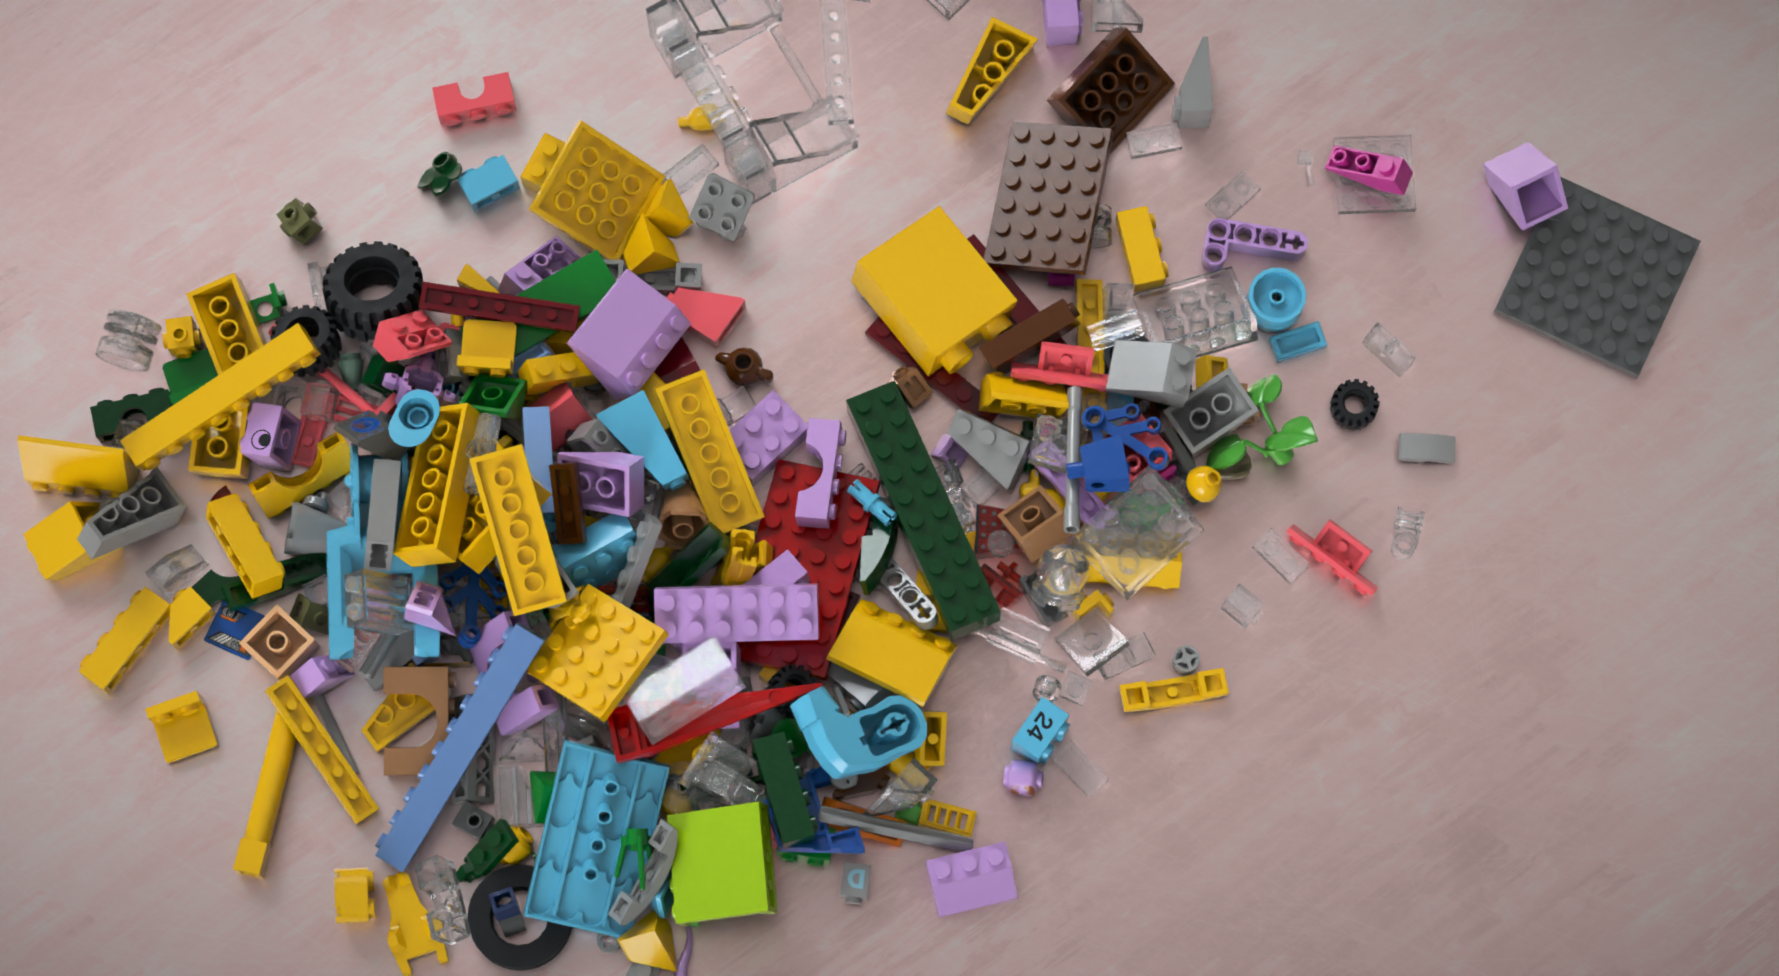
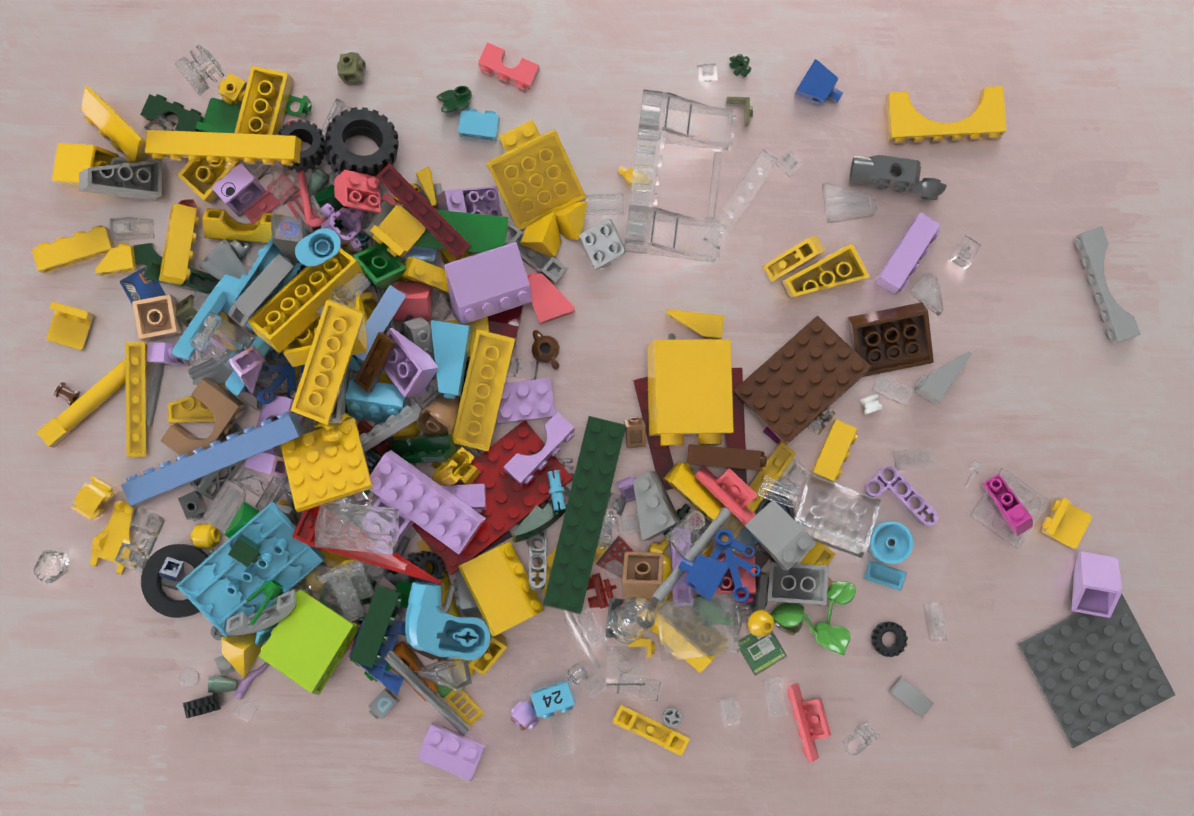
camera: 40 degrees right, 10 degrees up
dark green hinge [455,819,519,883] -> none
none -> reddish brown bush [54,382,80,406]
none -> dark green brick [228,534,261,567]
none -> yellow slope [666,309,724,340]
none -> clear tile [735,630,788,676]
none -> yellow slope [763,235,826,282]
none -> white wheel [860,394,883,415]
none -> yellow bracket [1041,497,1092,549]

